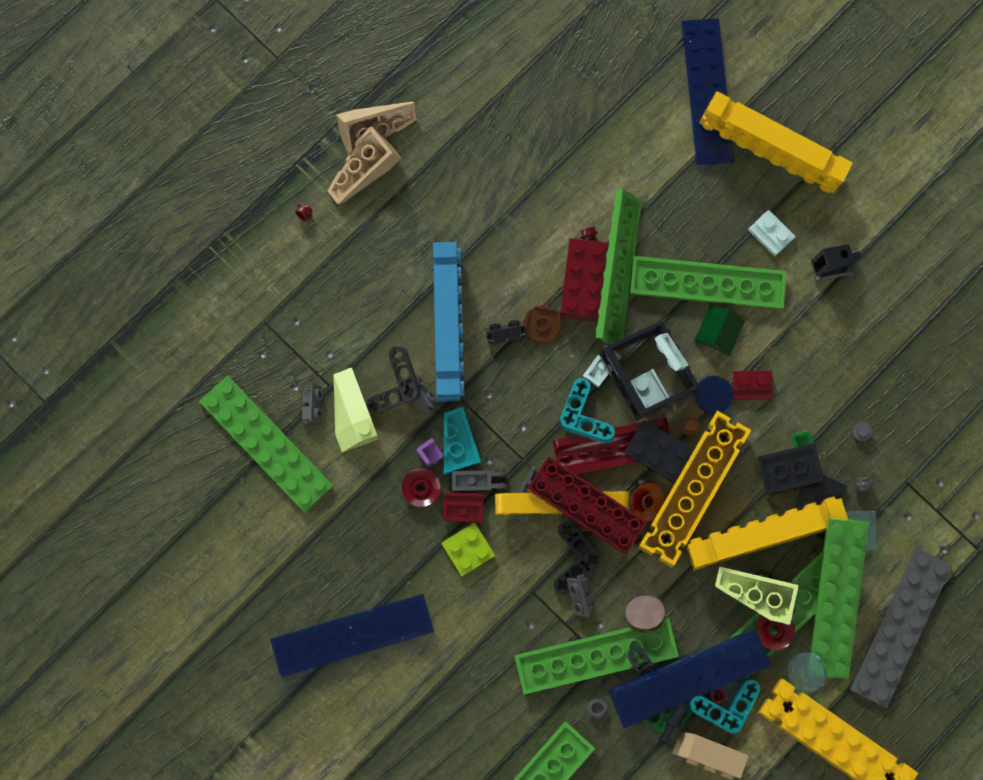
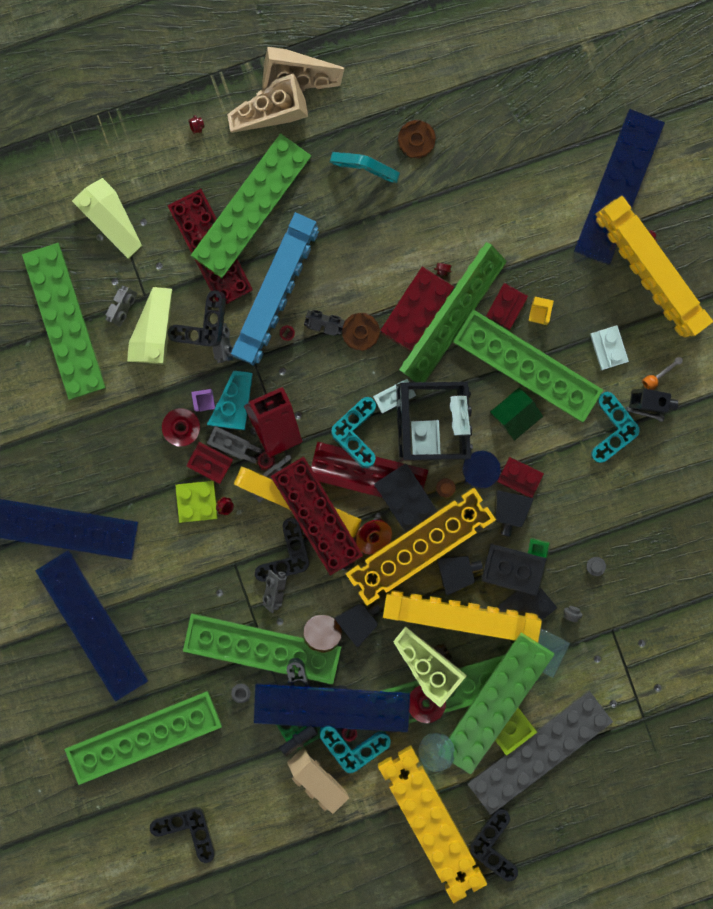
camera: 30 degrees right, 10 degrees up
none -> clear blue plate [35,550,149,702]
none -> yellowish green wedge [72,178,142,259]
none -> dark red plate [168,189,253,304]
none -> bright green plate [191,133,311,278]
none -> dark red plate [216,497,234,515]
none -> dark red slope [244,387,303,458]
none -> dark red plate [257,451,275,470]
none -> dark red hinge [279,325,295,341]
none -> teal beam [329,152,400,183]
none -> black torso [334,602,383,647]
none -> reddish brown tile [398,120,436,159]
none -> black torso [437,556,484,595]
none -> black beam [469,808,518,881]
none -> dark red plate [486,283,528,330]
none -> black torso [494,490,533,537]
none -> lime plate [495,708,537,756]
none -> yellow panel [529,297,554,325]
none -> teal beam [591,392,640,463]
none -> hinge [642,357,683,390]

